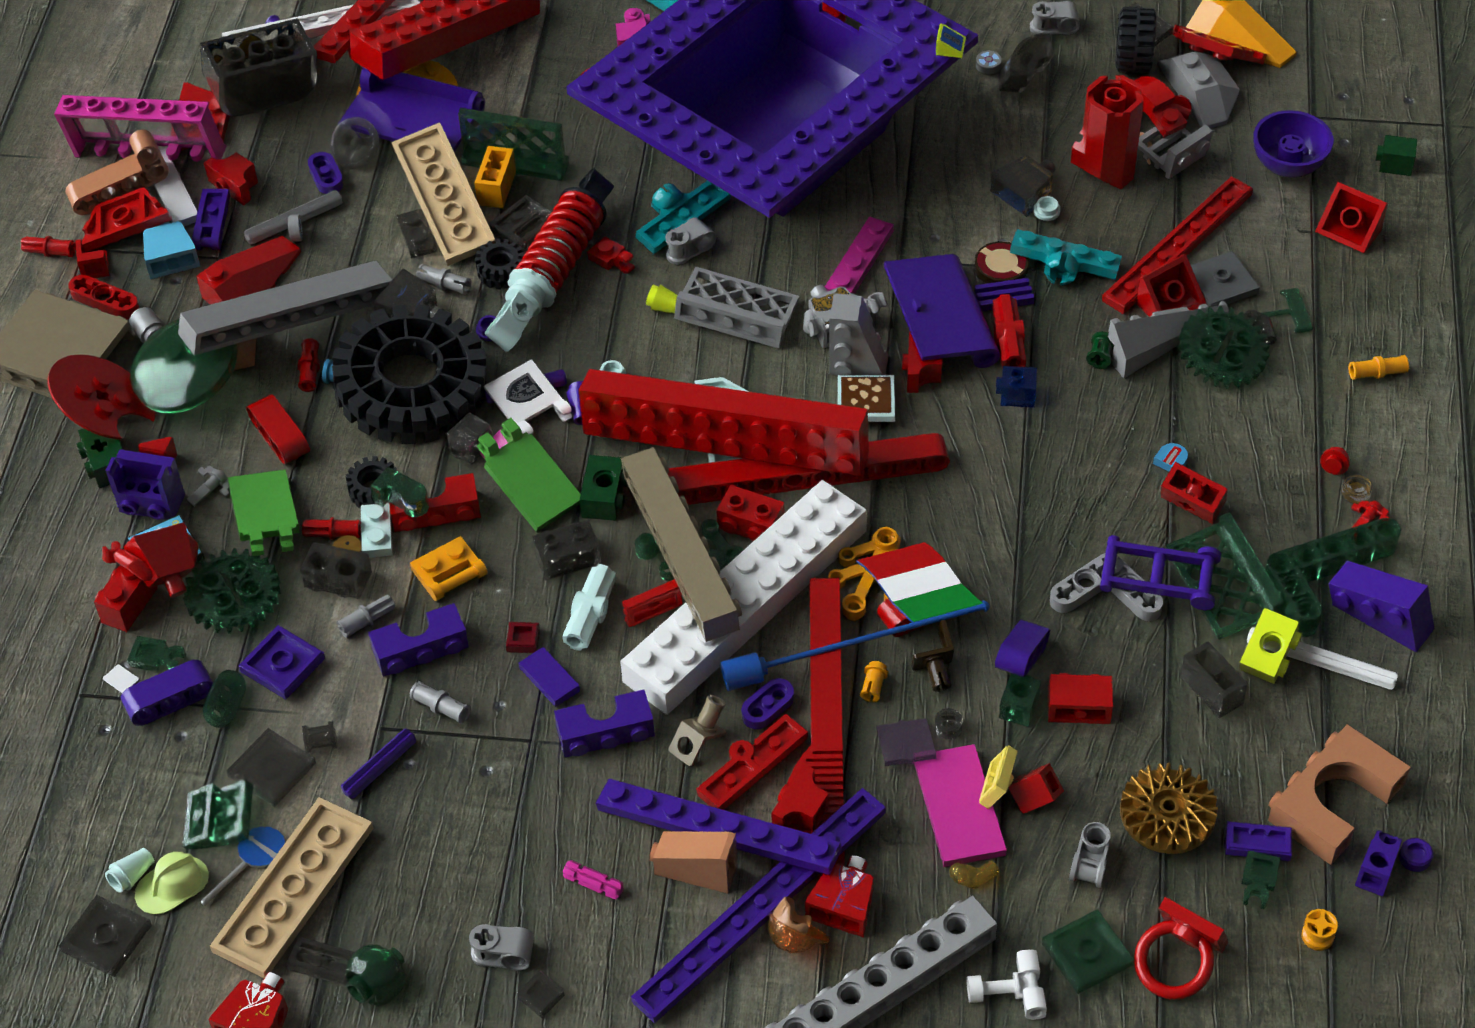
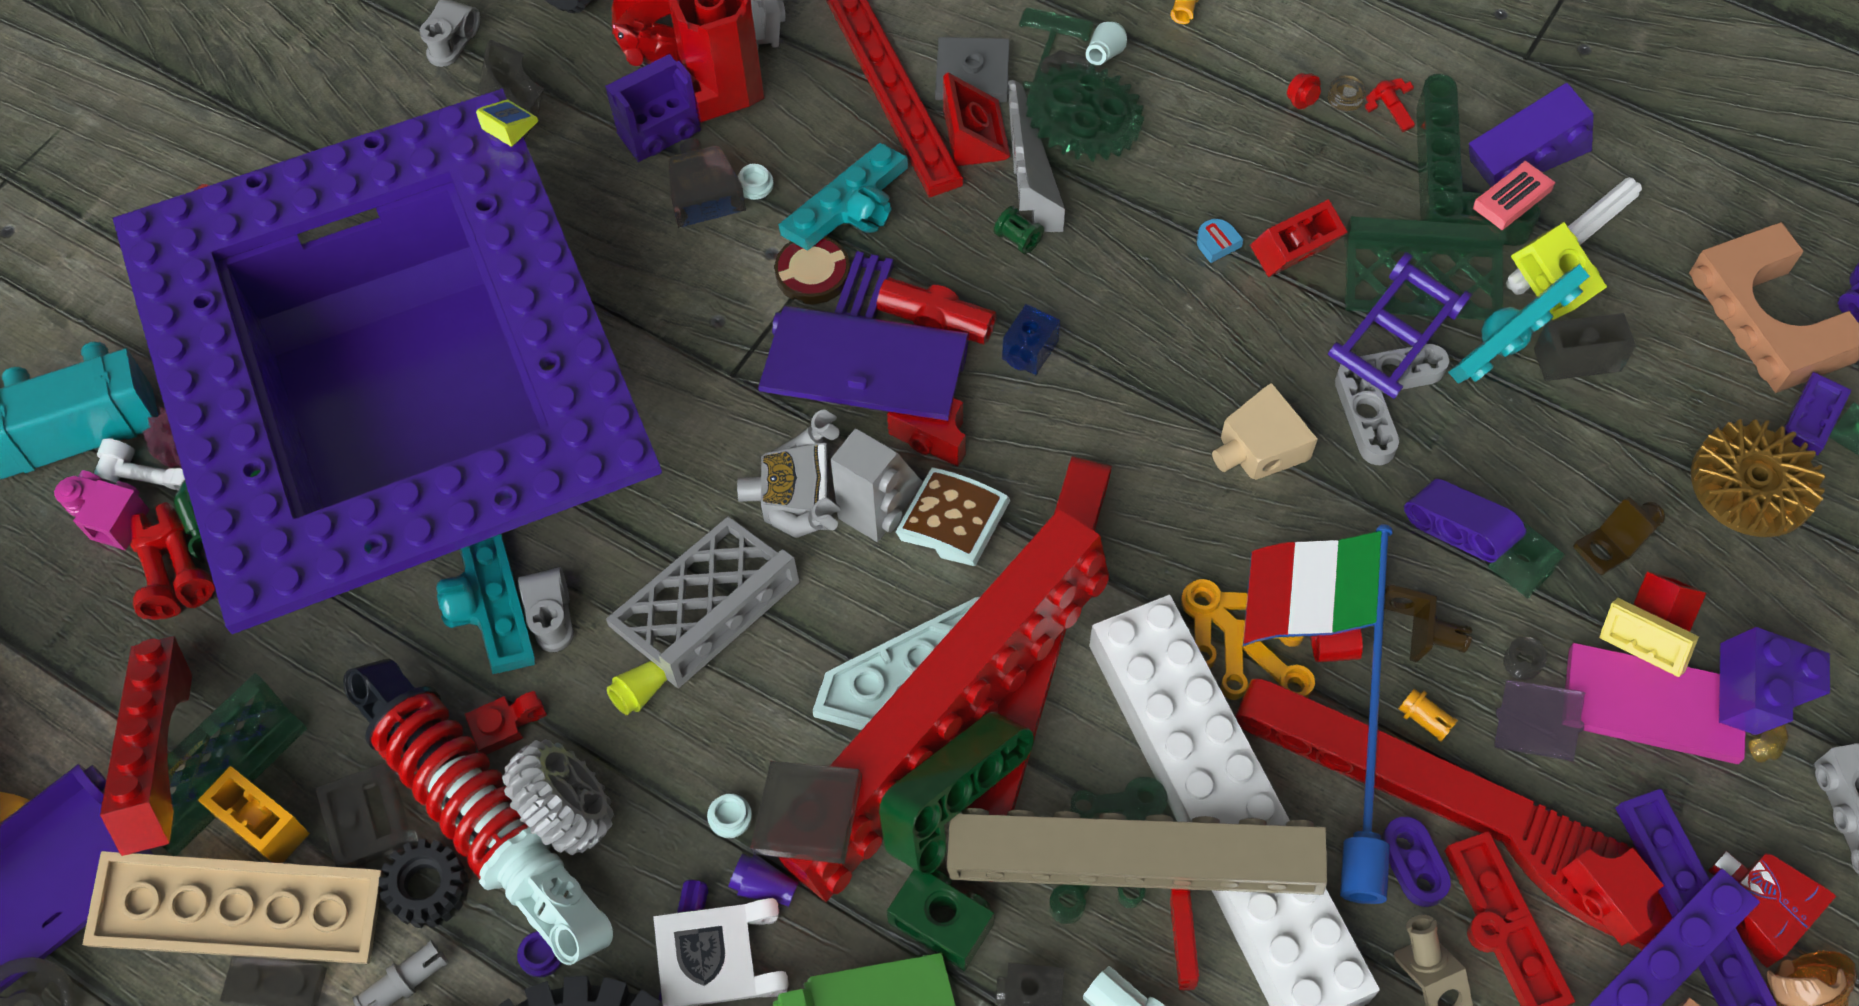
camera: 65 degrees left, 10 degrees up
red brick [716,485,785,541] -> none
dark pink plate [825,216,894,294] -> none
red brick [1048,673,1113,724] -> none
light grey piece [1069,822,1111,888] -> none
none -> red arch [100,636,192,856]
none -> light grey gear [502,739,614,855]
none -> dark purple piece [605,54,701,162]
none -> clear smoke tile [750,761,863,864]
none -> dark green beam [879,712,1034,875]
none -> light aqua cone [1086,22,1127,65]
none -> tan torso [1212,383,1318,480]
none -> teal plate [1448,264,1590,384]
none -> coral tile [1473,161,1555,230]
none -> dark brown bracket [1573,497,1665,575]
none -> dark purple brick [1719,627,1830,735]

